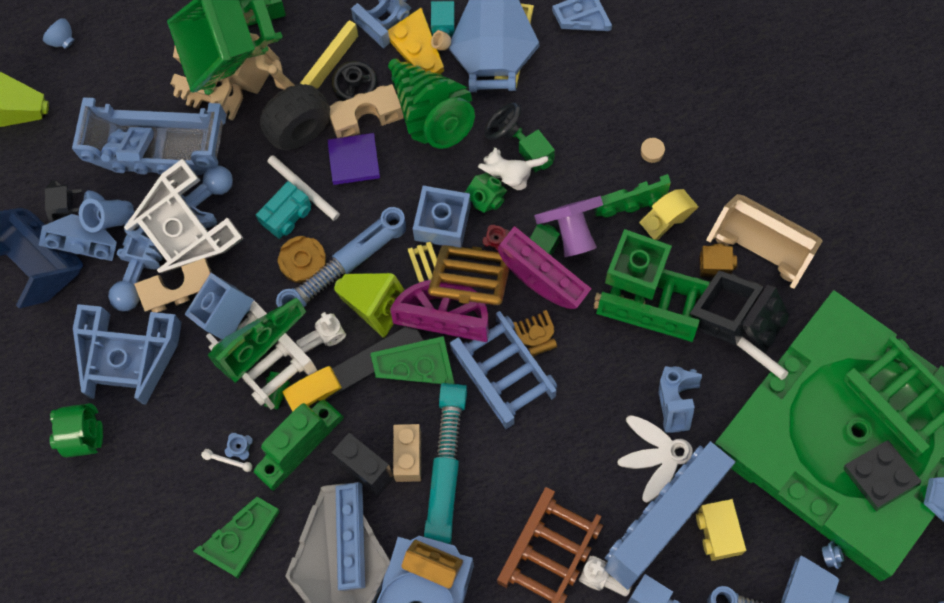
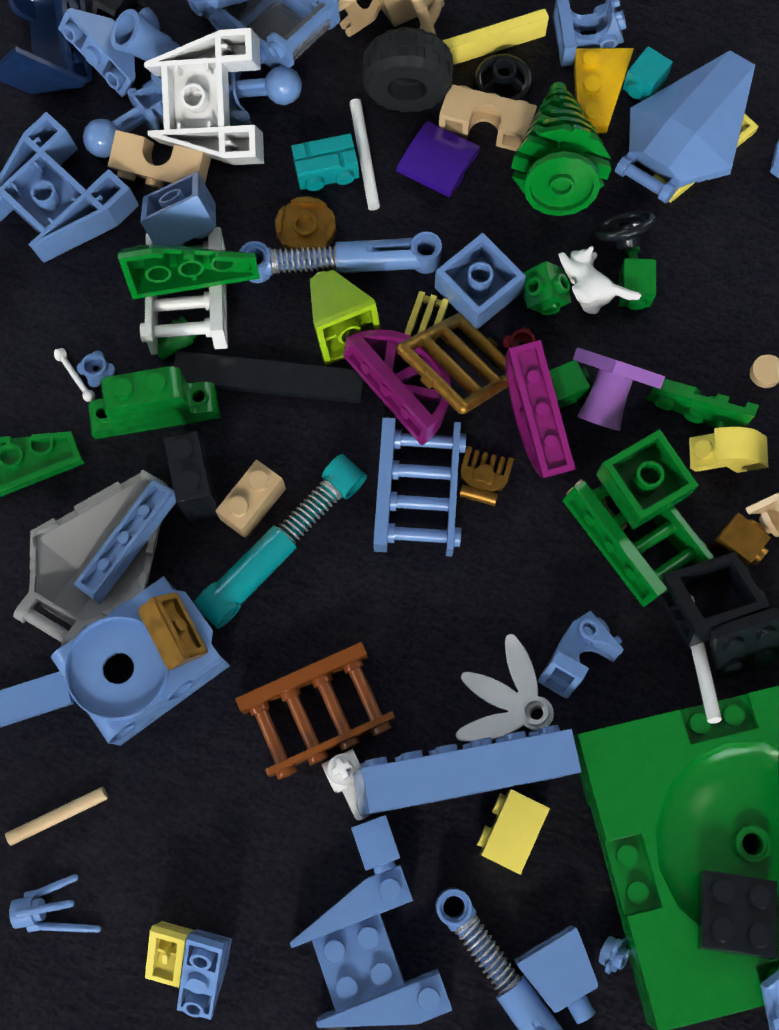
camera: 35 degrees right, 5 degrees up
yellow slope [282,366,342,411] -> none
white axle [296,312,346,353] -> none
green wing [370,336,454,384] -> none
tan hinge [431,30,451,50] -> none

